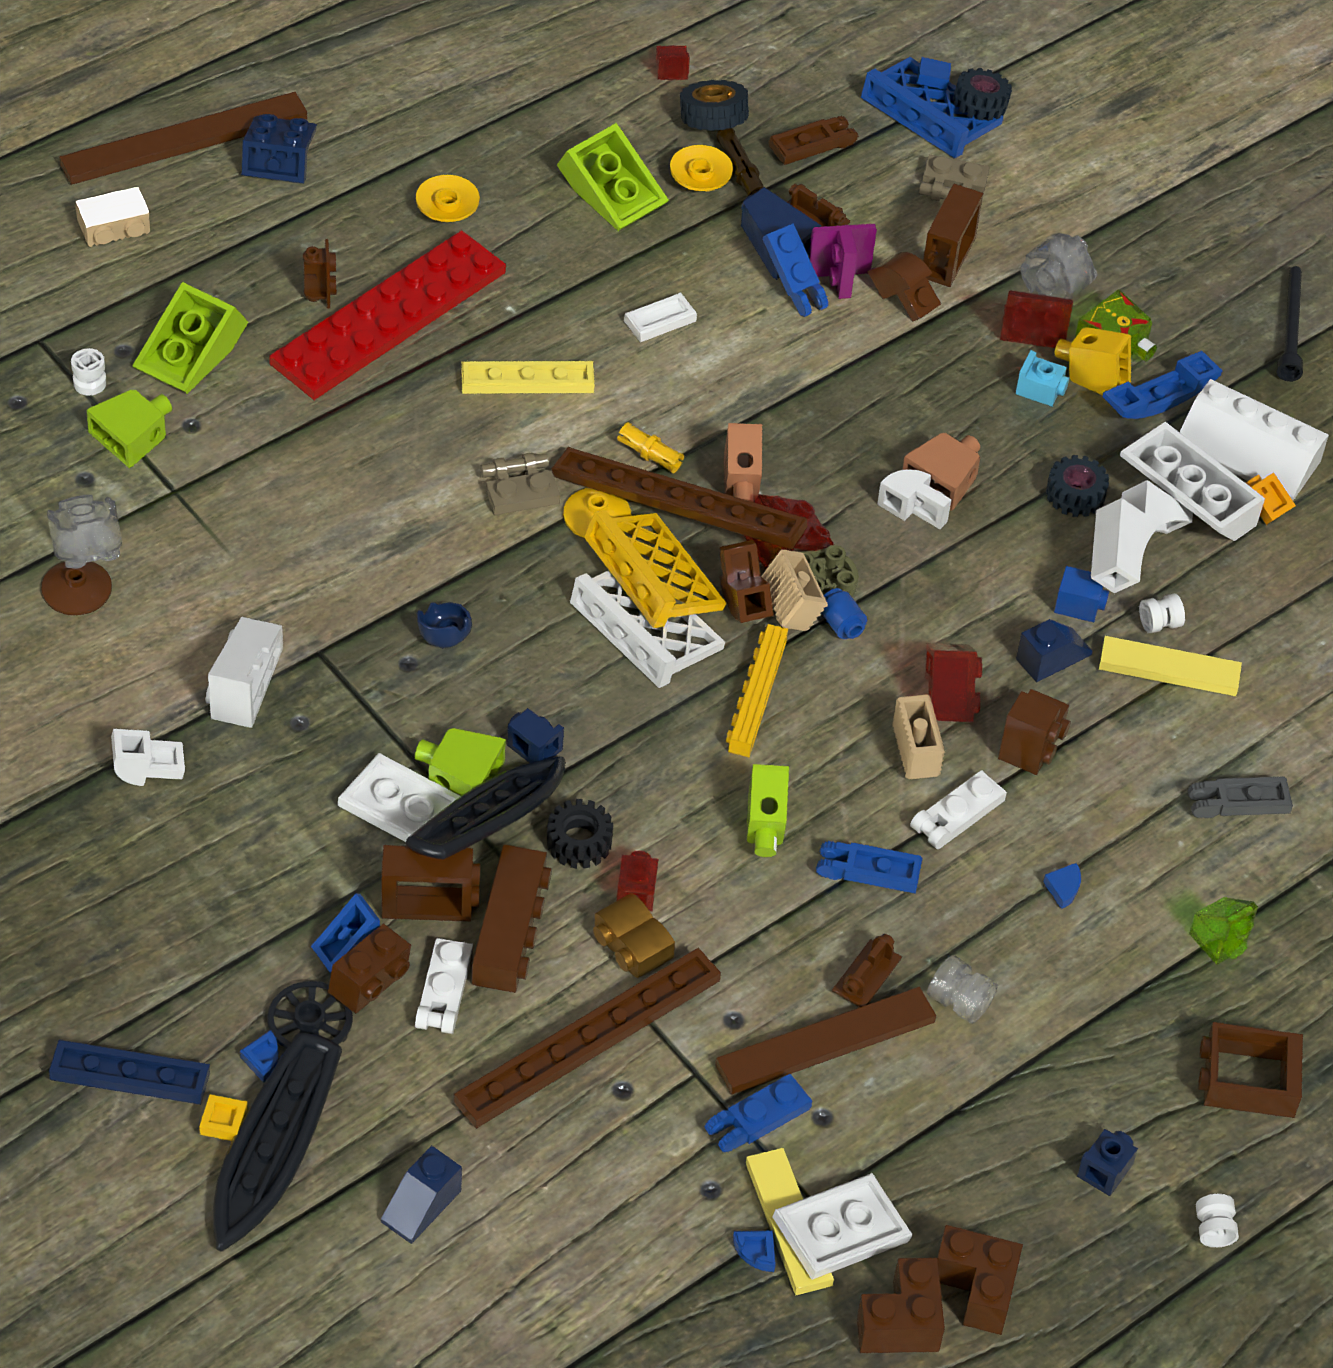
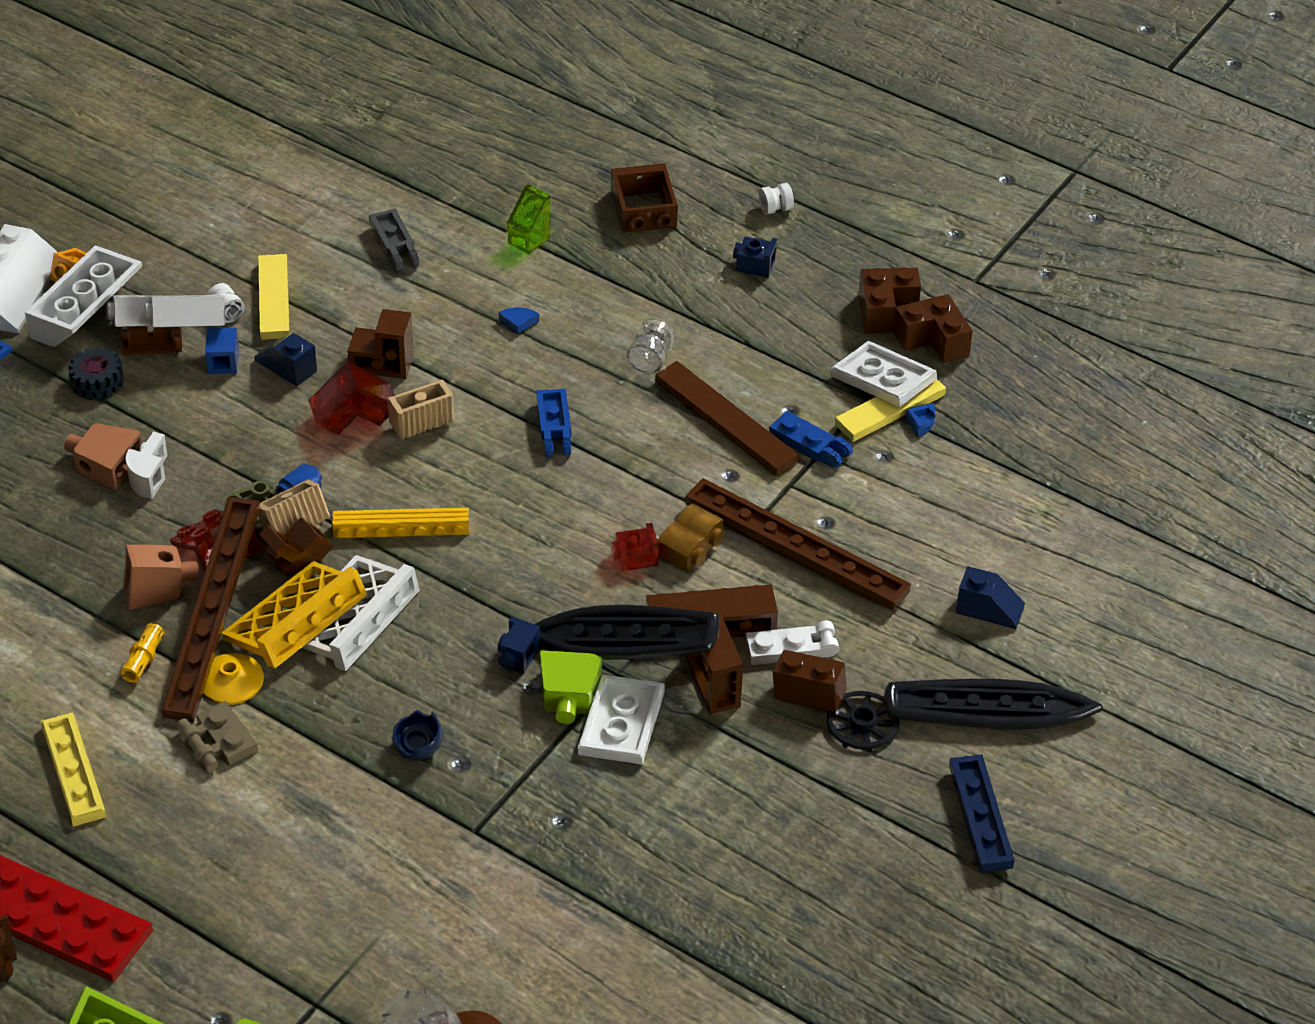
camera: 105 degrees left, 5 degrees down
white brick [111,729,185,786] -> none
yellow plate [199,1094,248,1141] -> none
white wedge [205,617,283,728] -> none
blue tile [240,1030,279,1083] -> none
blue slope [311,893,380,973] -> none
black tyre [547,799,613,869] -> none
lime torso [747,764,789,857] -> none
reddish brown hinge [832,934,902,1007] -> none
white plate [910,770,1007,849] -> none

